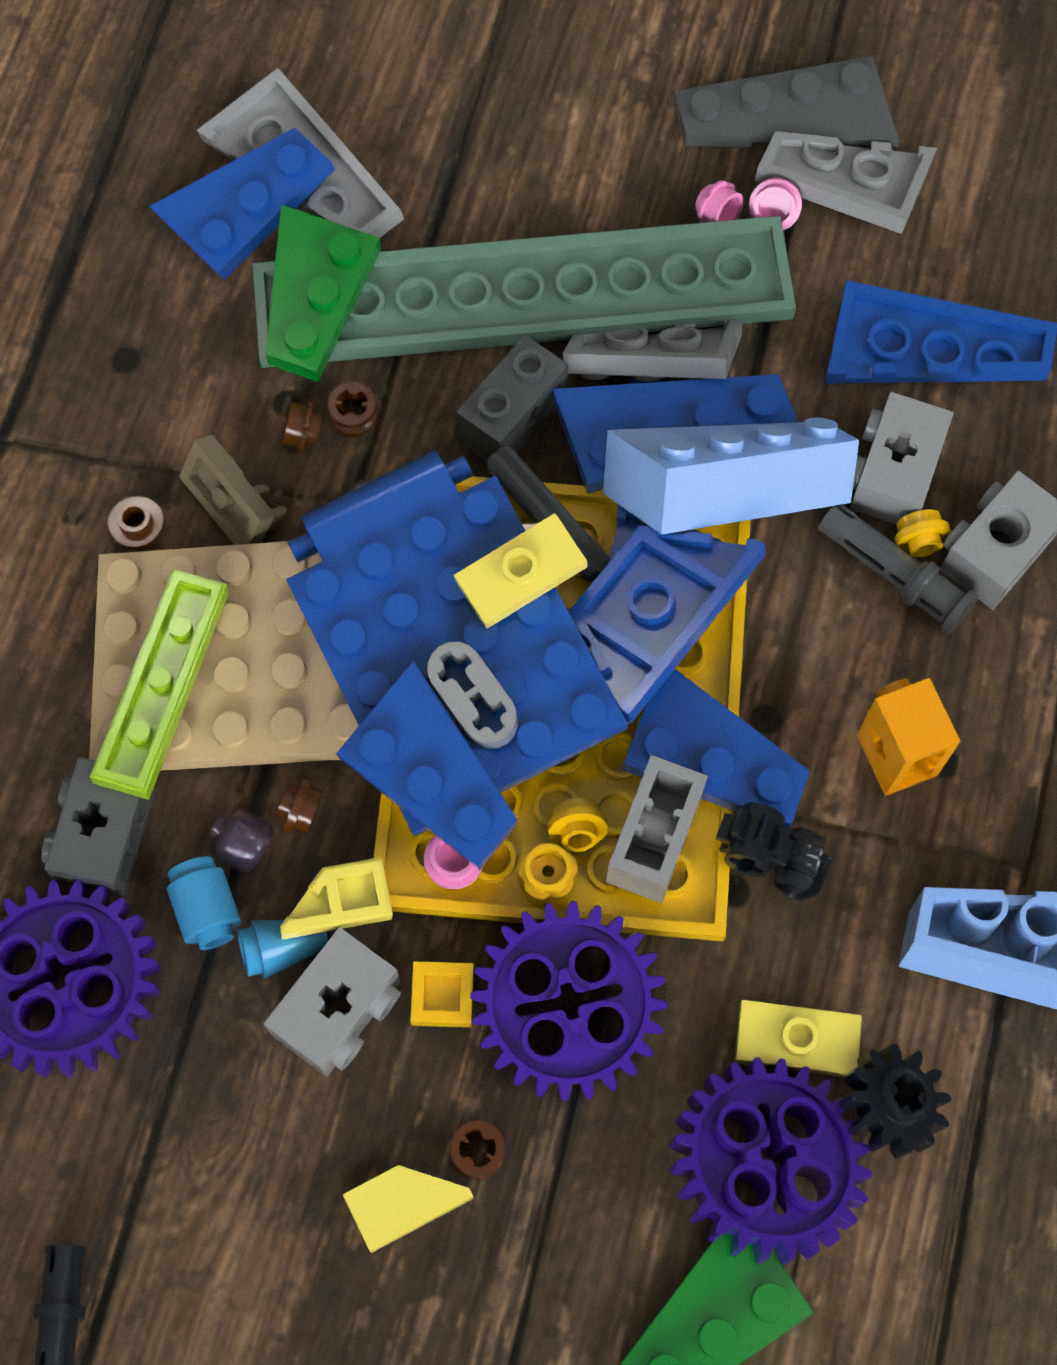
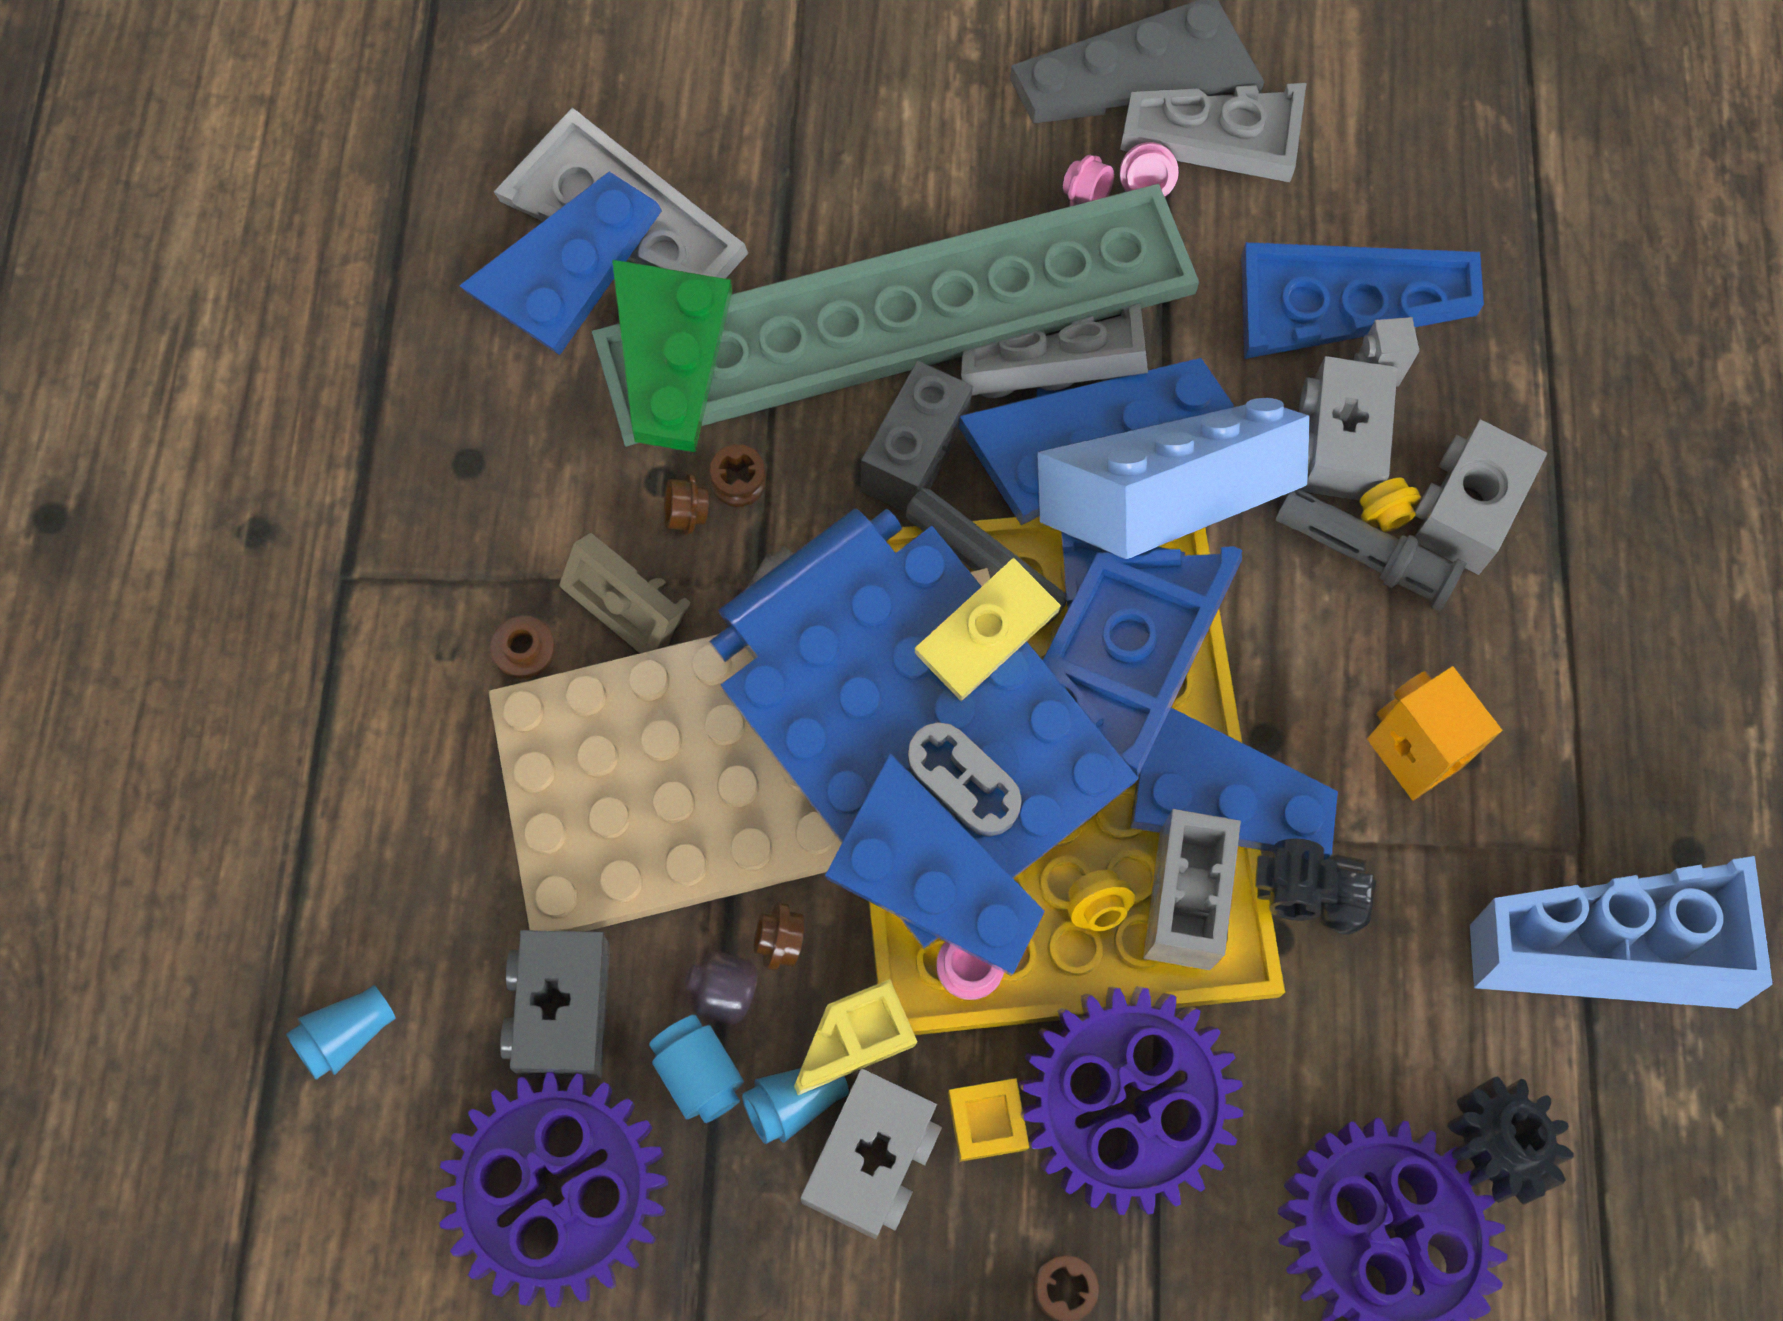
camera: 15 degrees left, 0 degrees up
lime tile [89,569,229,800] -> none
yellow plate [518,842,578,900] -> none
light yellow plate [734,1000,862,1077] -> none
none -> light grey piece [1354,317,1419,387]

